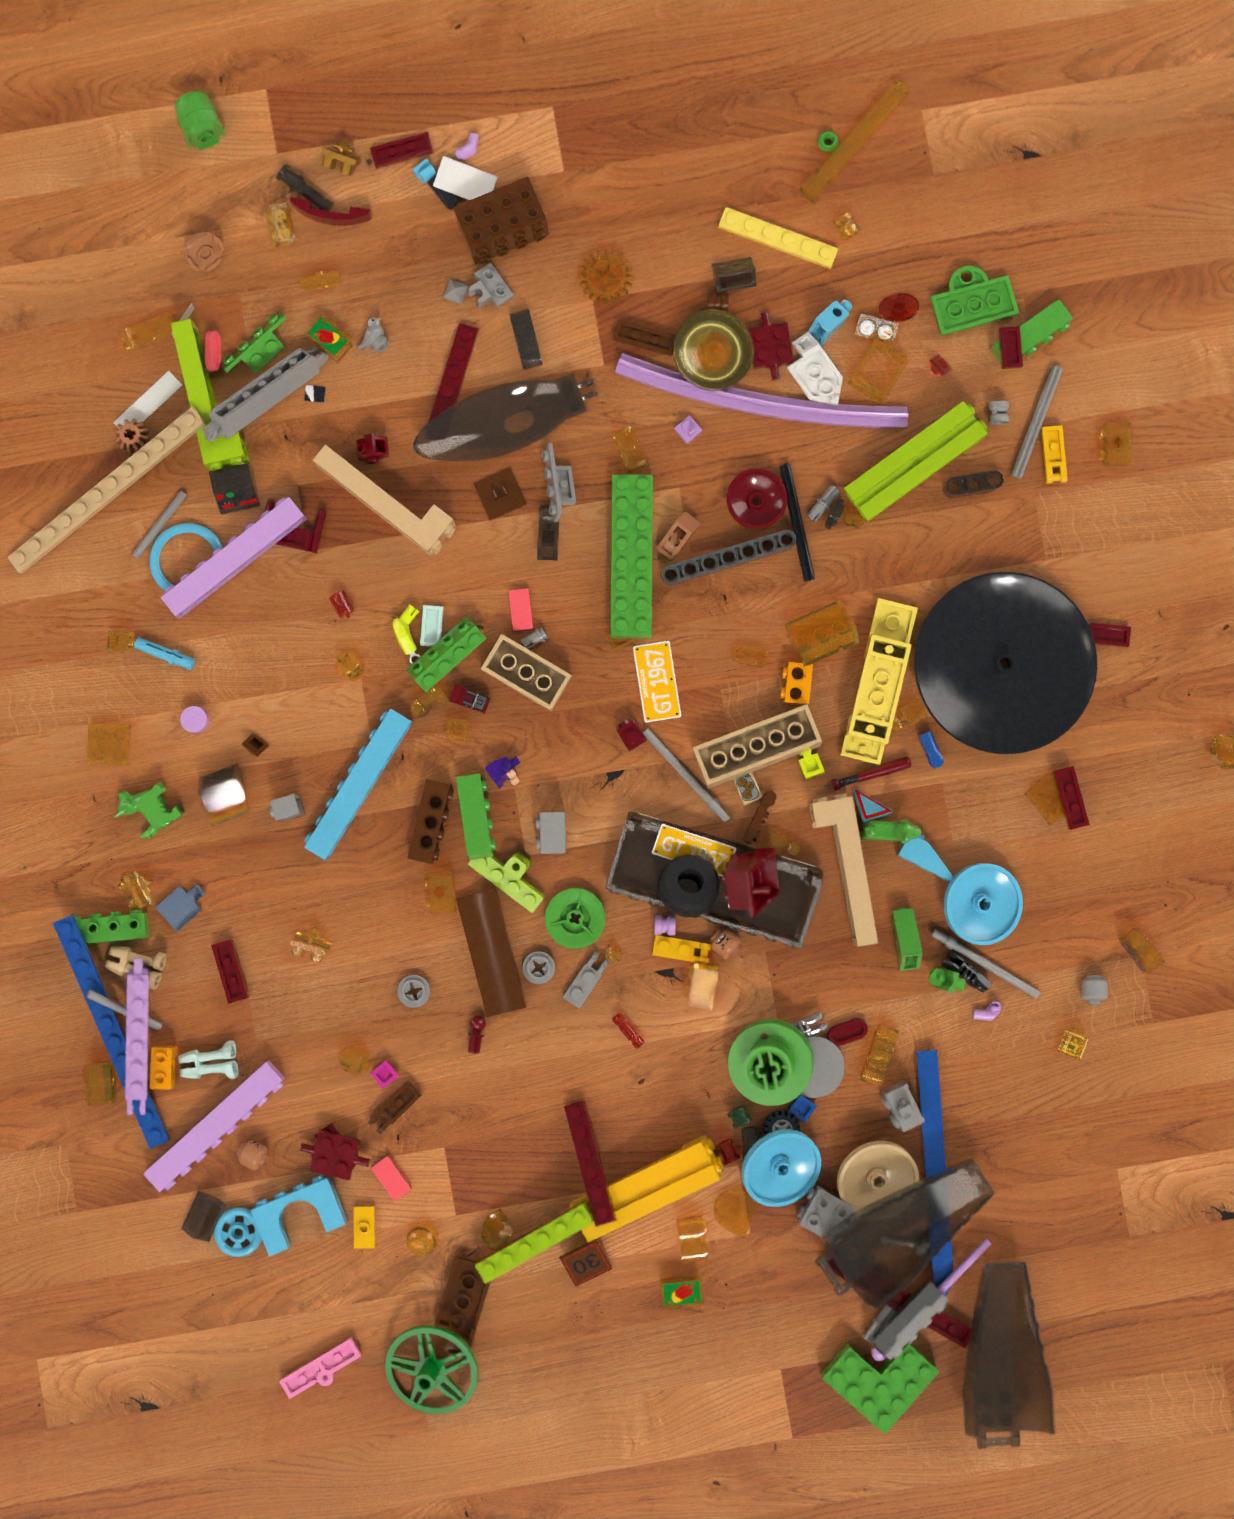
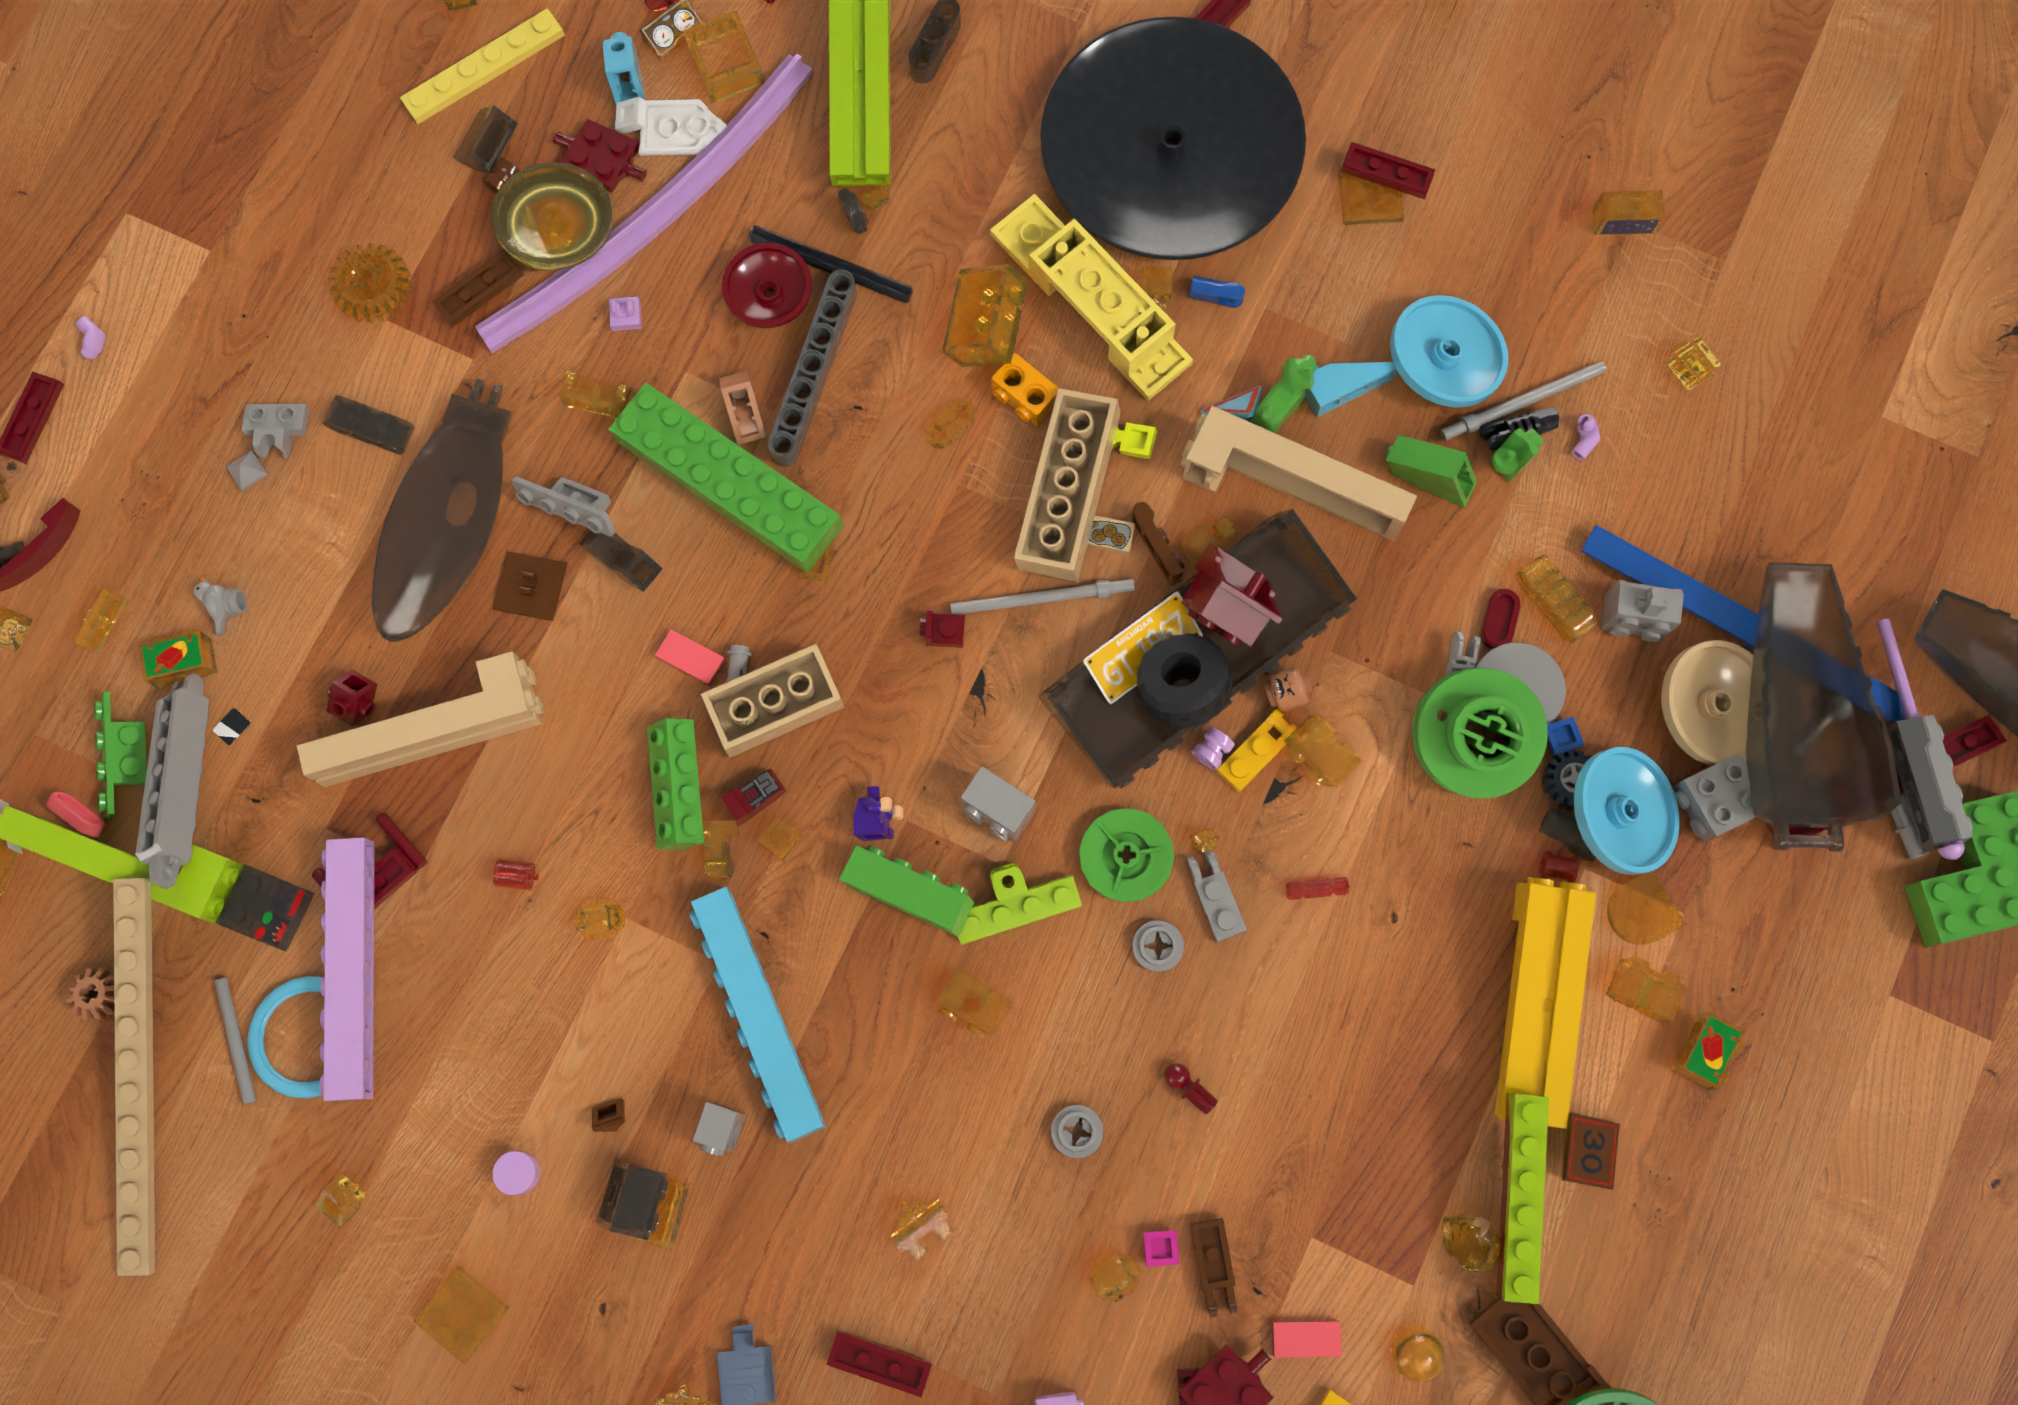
camera: 50 degrees left, 10 degrees down
white sticker [113,371,182,435] -> none
bright green animal [114,782,185,839] -> none
medium azure pin [134,637,195,671] -> none
neon yellow arm [392,604,421,664] -> none
reddish brown brick [407,779,454,864] -> none
piece [412,158,457,210] -> none
light aqua tile [420,605,444,647] -> none
dark red plate [424,323,479,444] -> none
white sticker [433,156,497,200] -> none
reddish brown brick [453,177,549,265] -> none
reddish brown arch [456,888,527,1017] -> none
dark red plate [564,1100,617,1227] -> none
yellow sticker [633,641,681,723] -> none
clear green wheel [727,1105,752,1129] -> none
light grey axle [806,485,840,523] -> none
dark red piece [832,757,911,791] -> none
light grey head [1081,975,1108,1005] -> none

